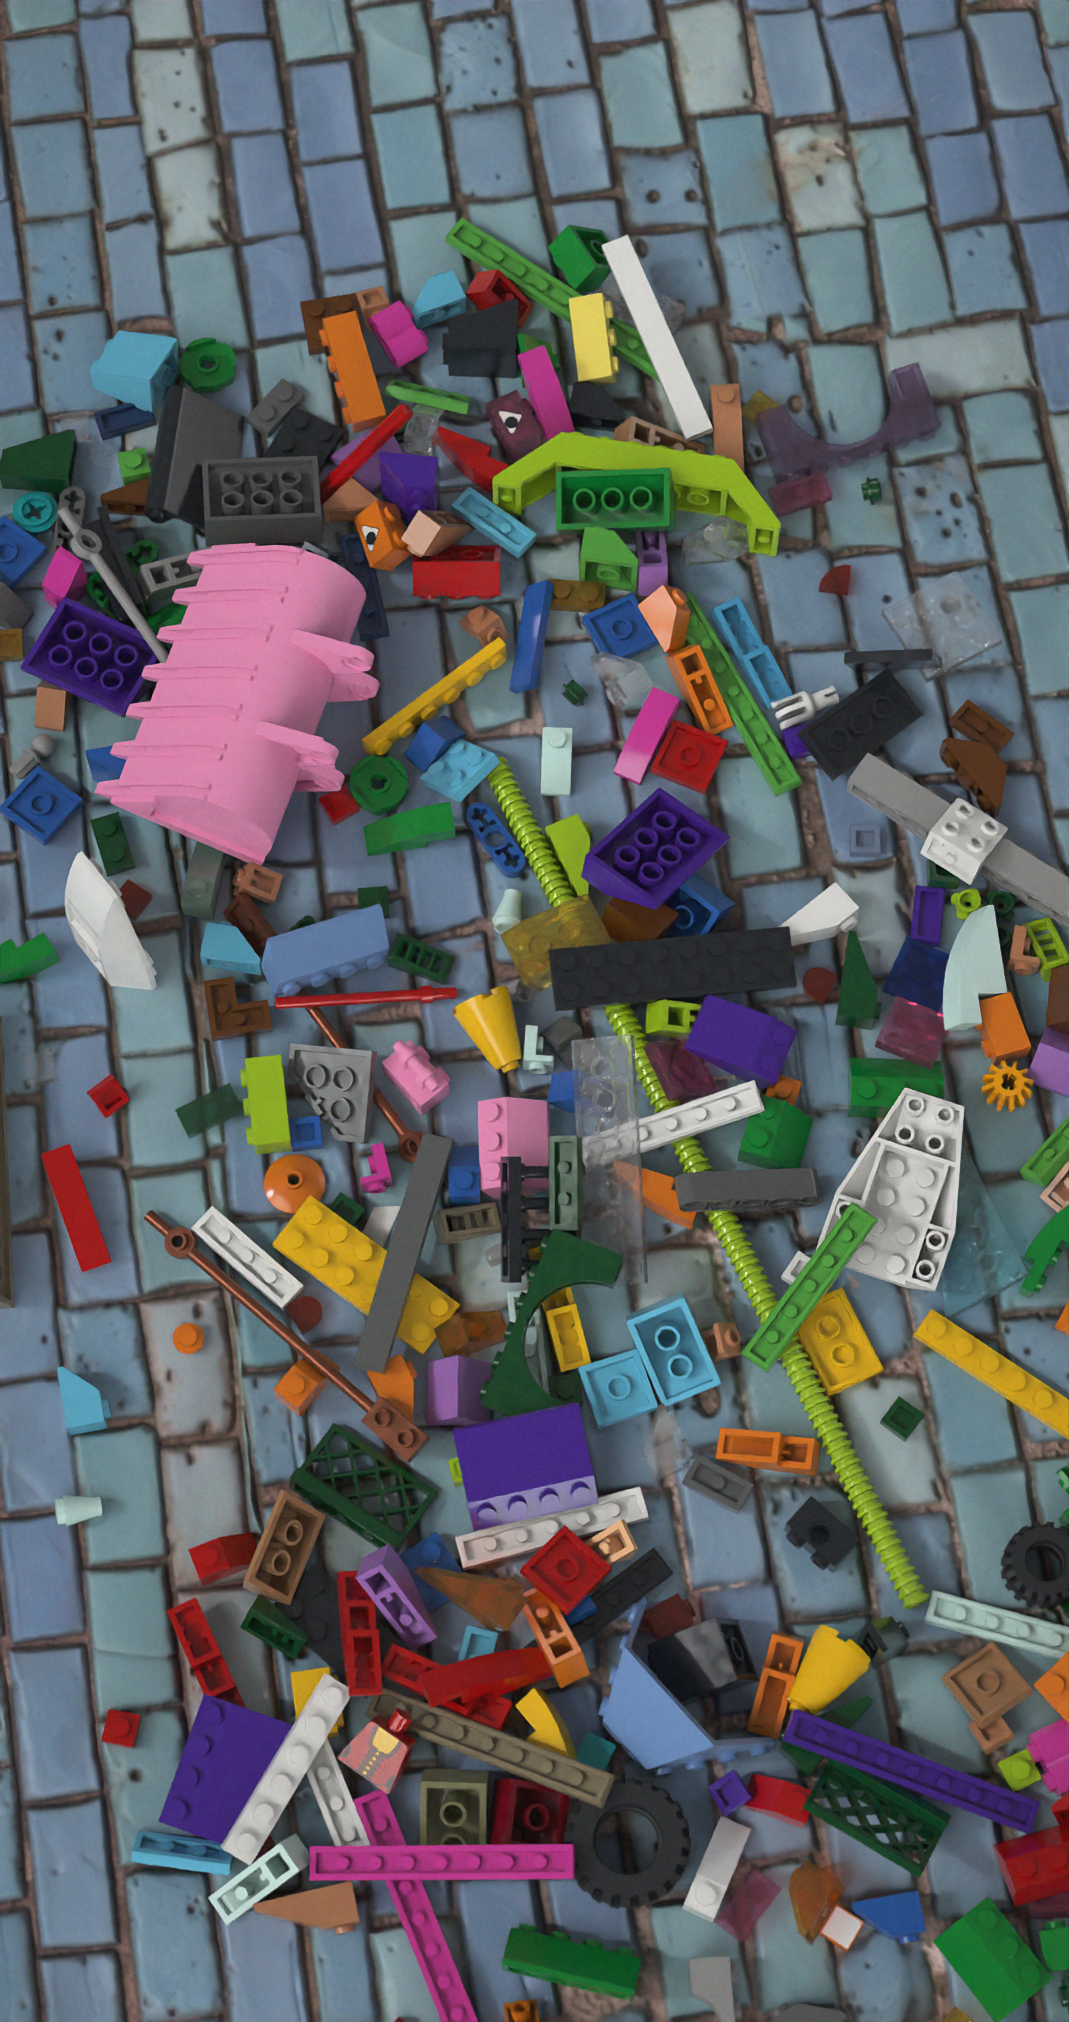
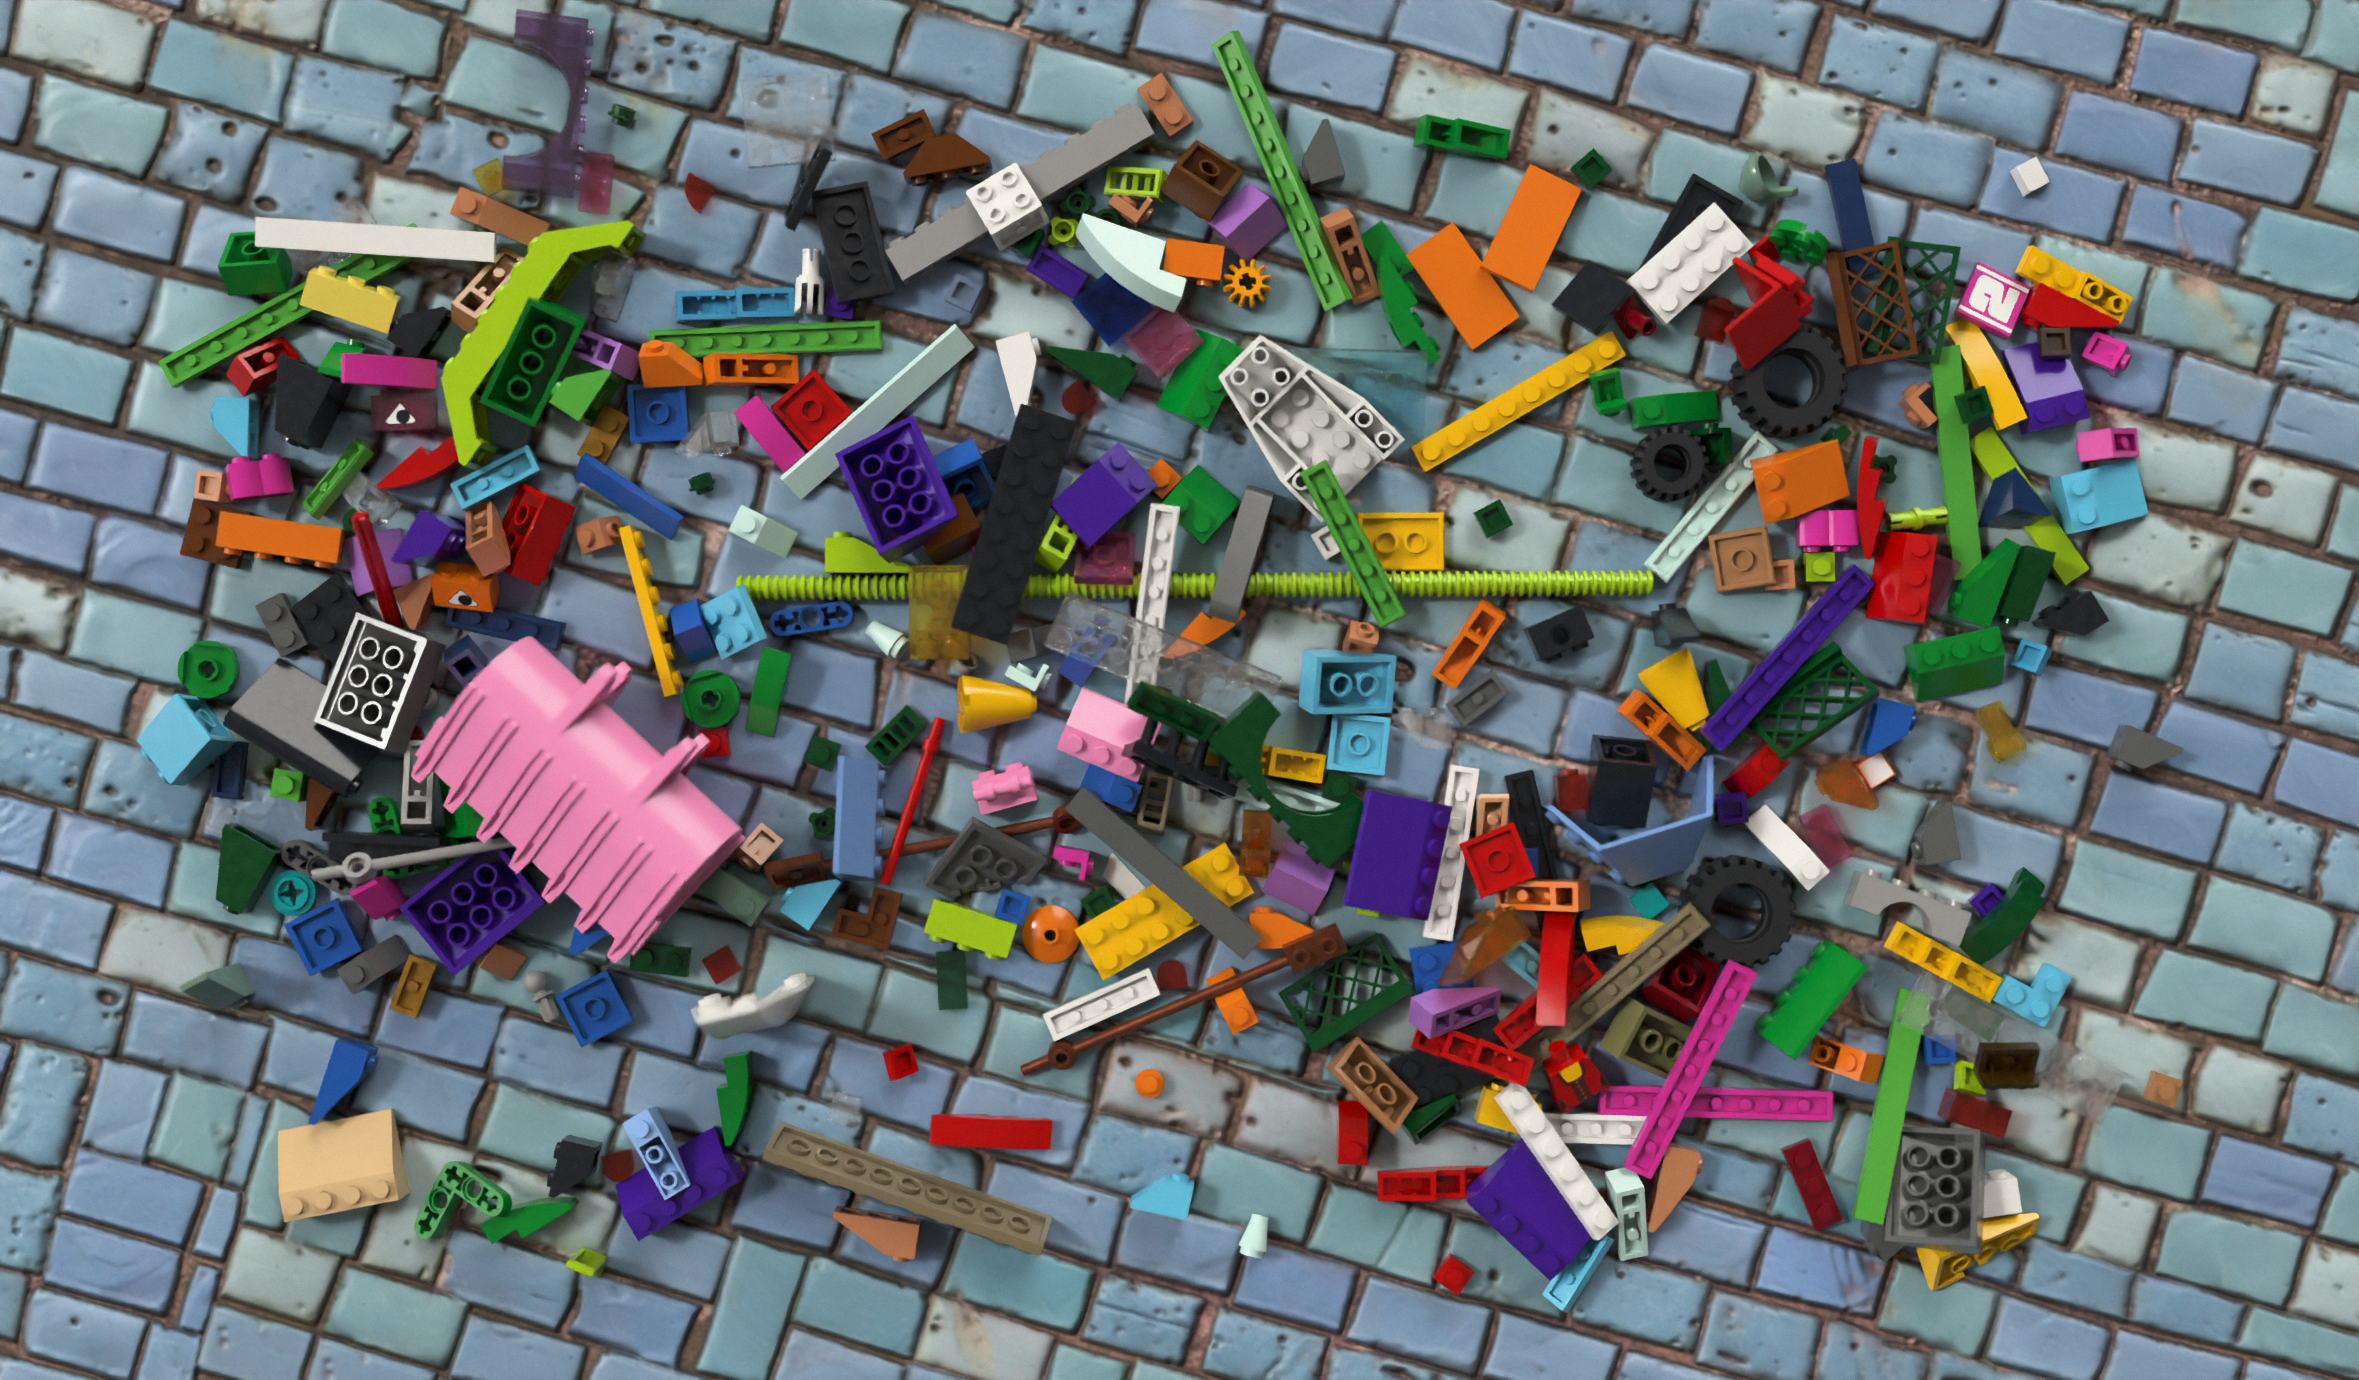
camera: 60 degrees left, 20 degrees up
none -> light aqua tile [780,324,974,500]

